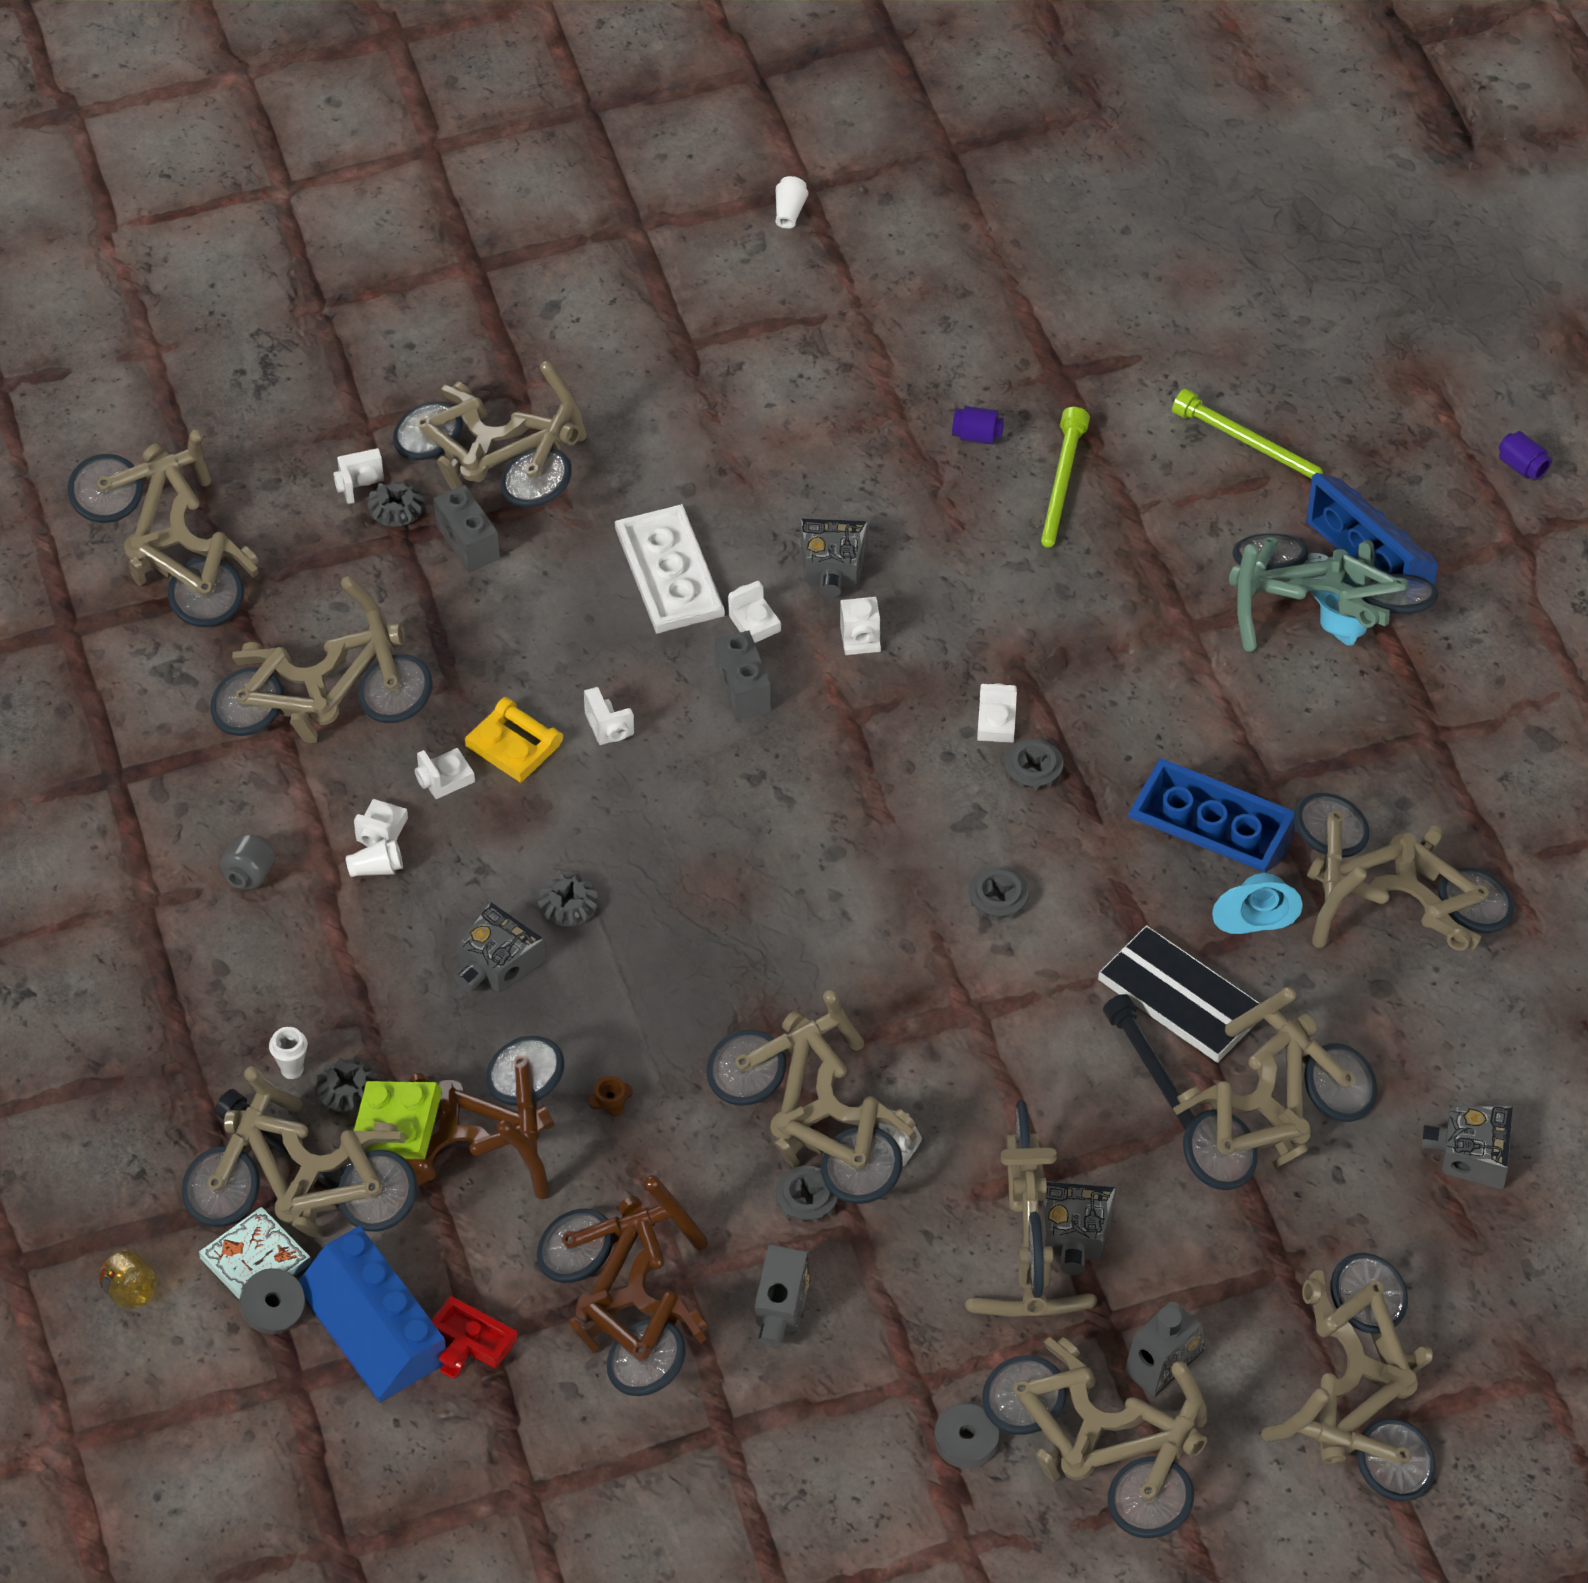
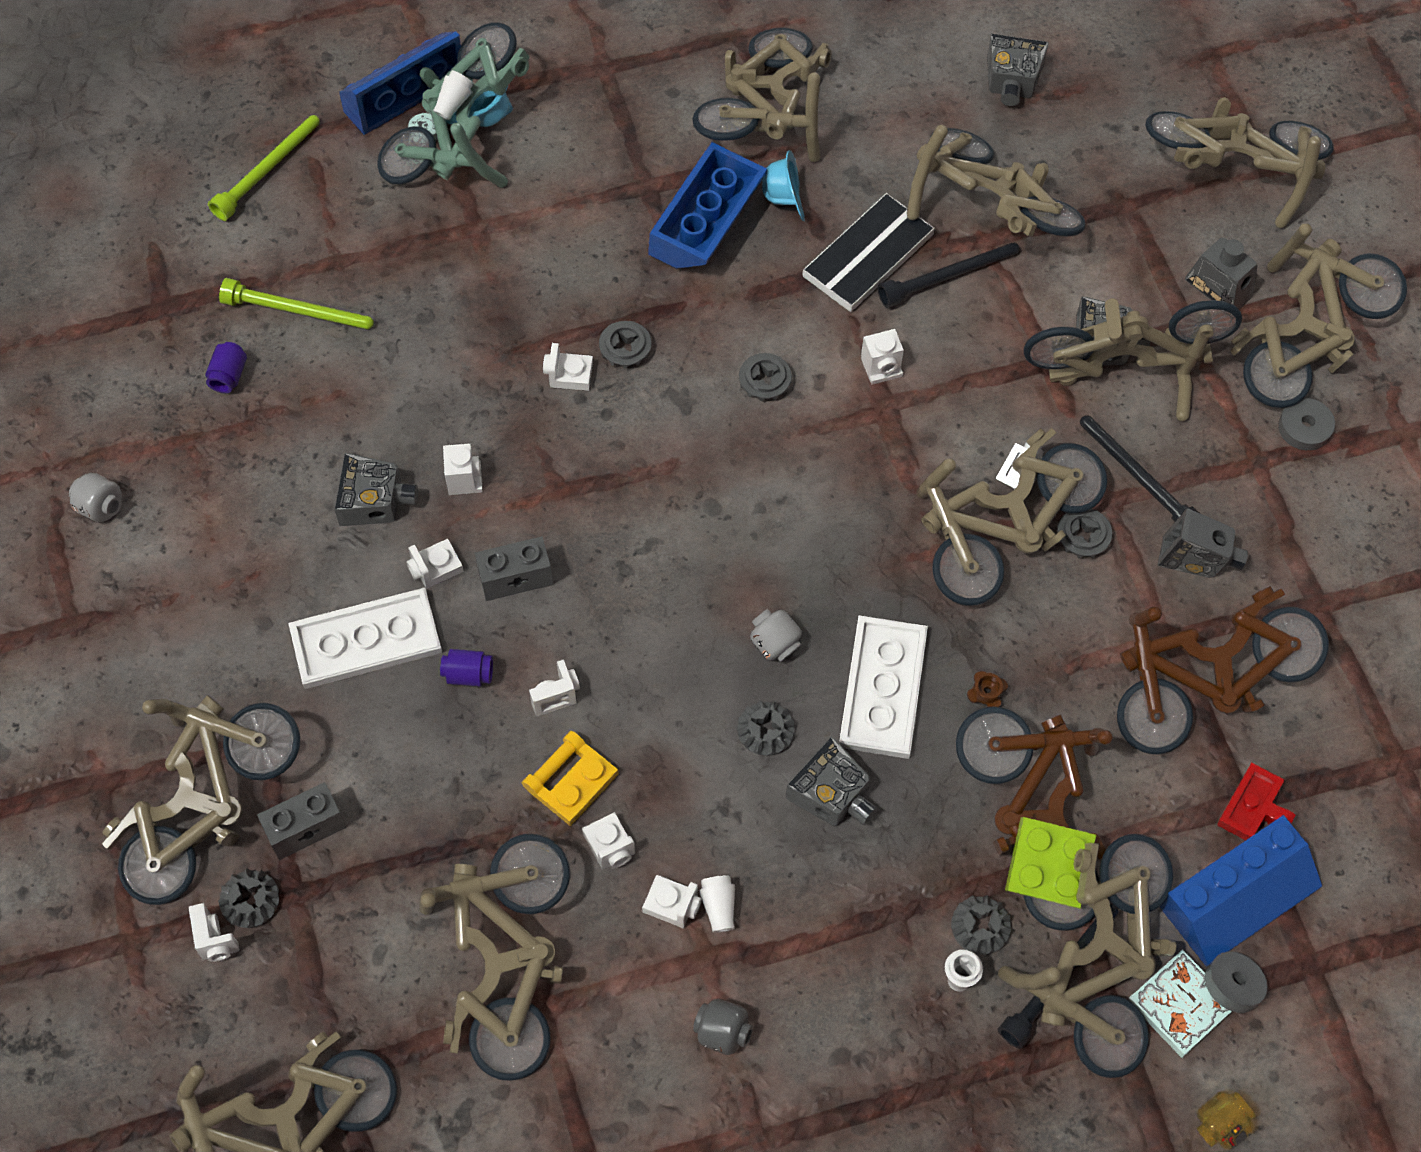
camera: 90 degrees left, 10 degrees up
none -> light grey head [69,473,122,522]
none -> white cone [433,70,474,120]
none -> dark purple brick [440,649,493,687]
none -> light grey head [750,609,802,662]
none -> white tile [839,615,928,759]
none -> white brick [861,329,904,385]
none -> black piece [1080,415,1201,523]

